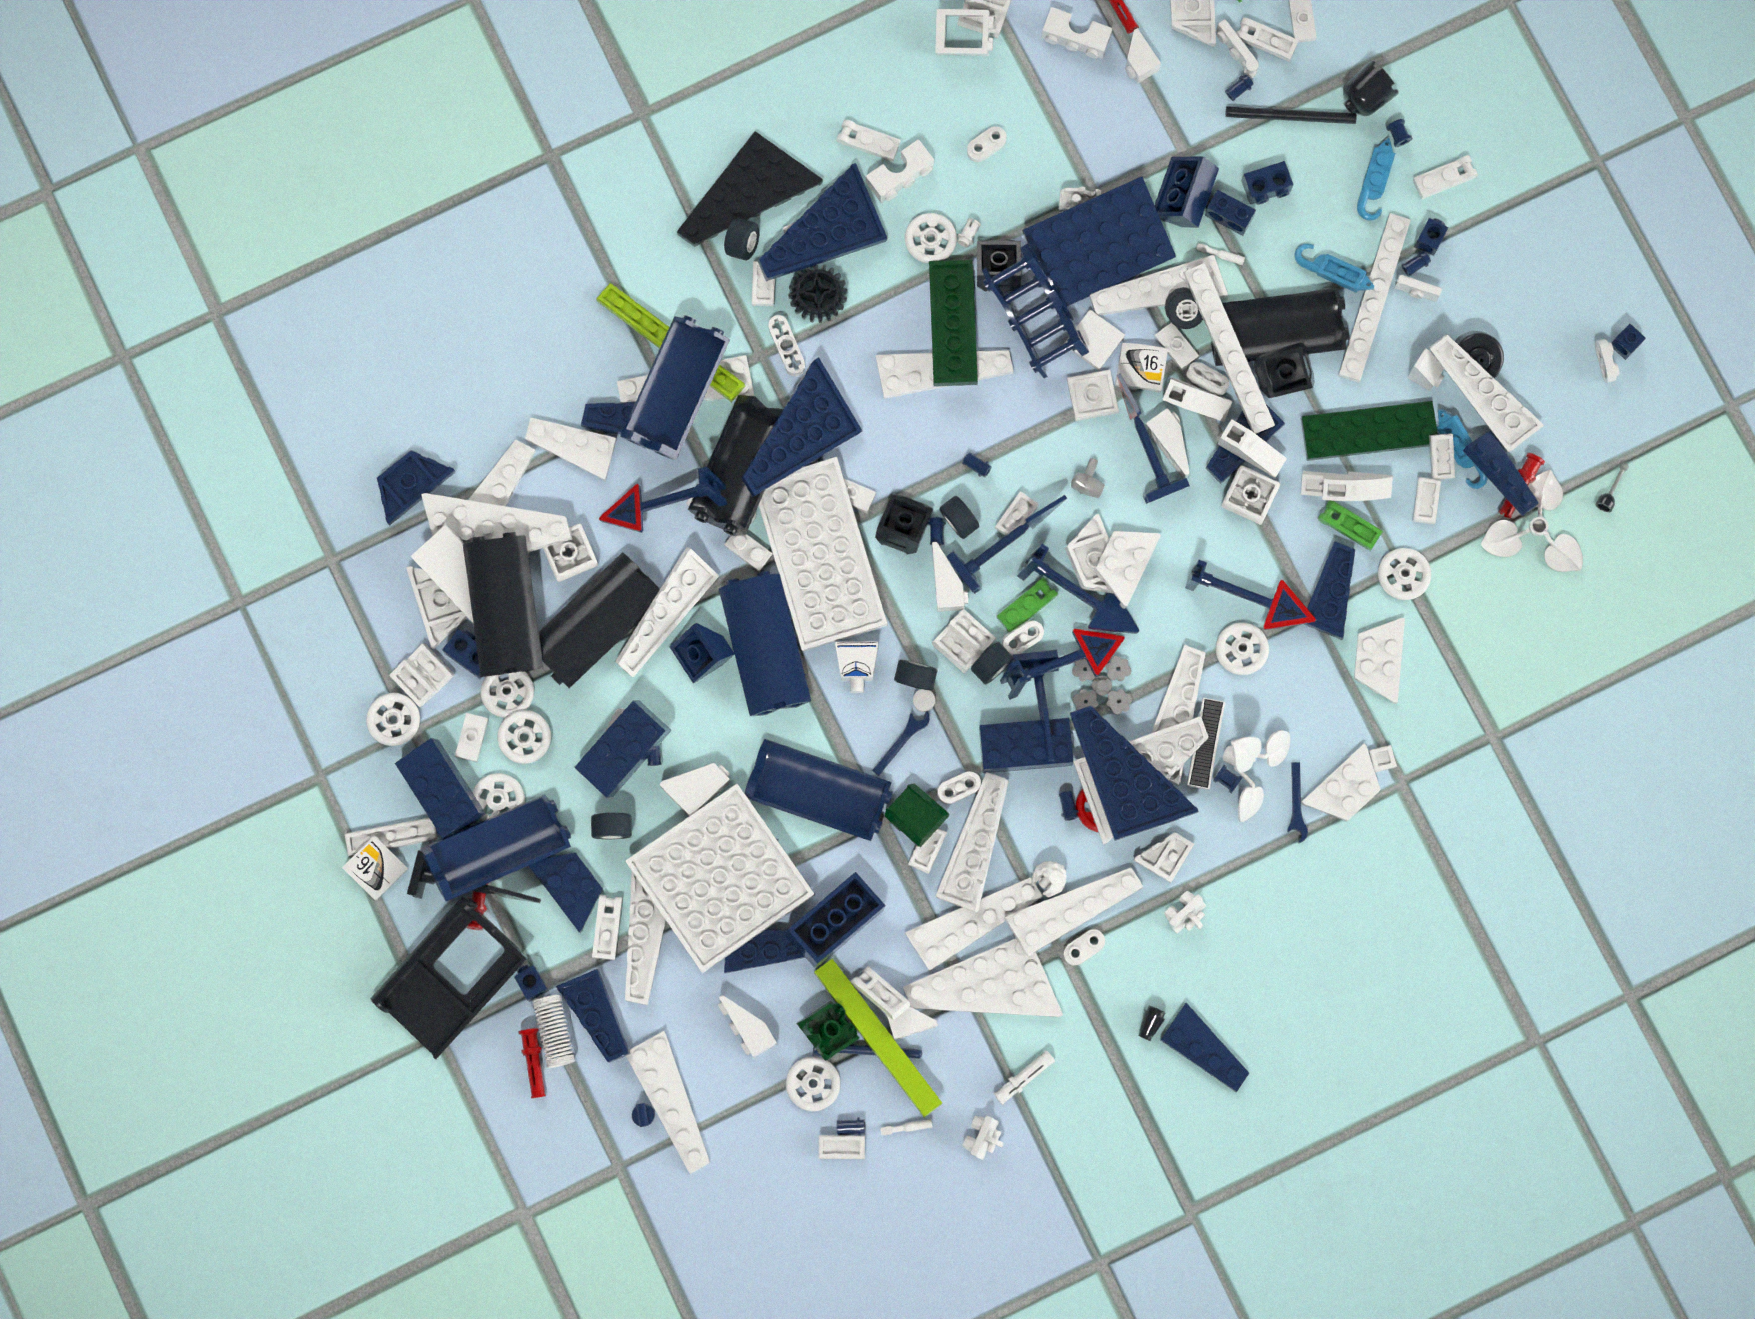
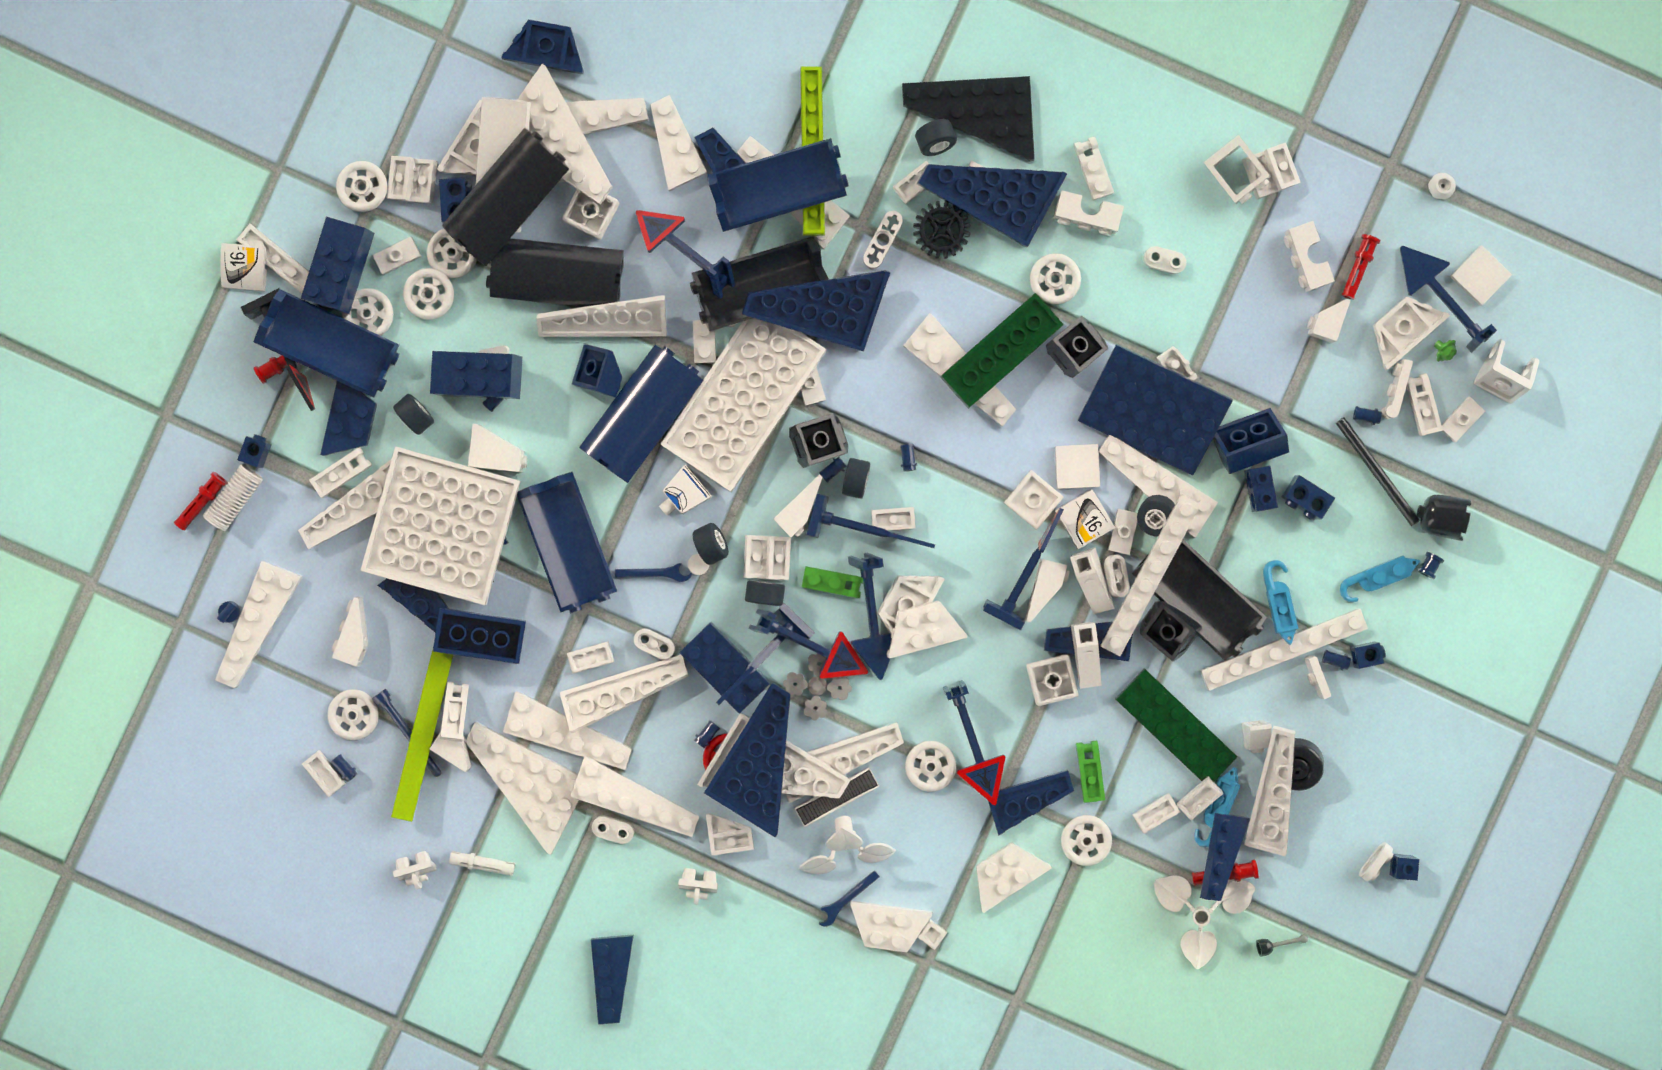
camera: 55 degrees right, 10 degrees up
black piece [370,897,527,1060] -> none
dark blue wing [555,969,630,1063] -> none
dark green slope [796,1001,860,1061] -> none
white piece [880,1119,932,1135] -> none
dark green slope [884,783,949,847] -> none
white pin [957,218,981,248] -> none
dark blue fence [982,243,1089,378] -> none
white plate [1002,620,1044,655] -> none
white piece [1032,861,1067,897] -> none
light grey piece [1071,458,1105,498] -> none
black cone [1138,1005,1165,1041] -> none
white piece [1196,243,1245,265] -> none
dark blue bush [1213,765,1243,794] -> none
white slope [1301,471,1393,501] -> none
white plate [1413,155,1478,200] -> none

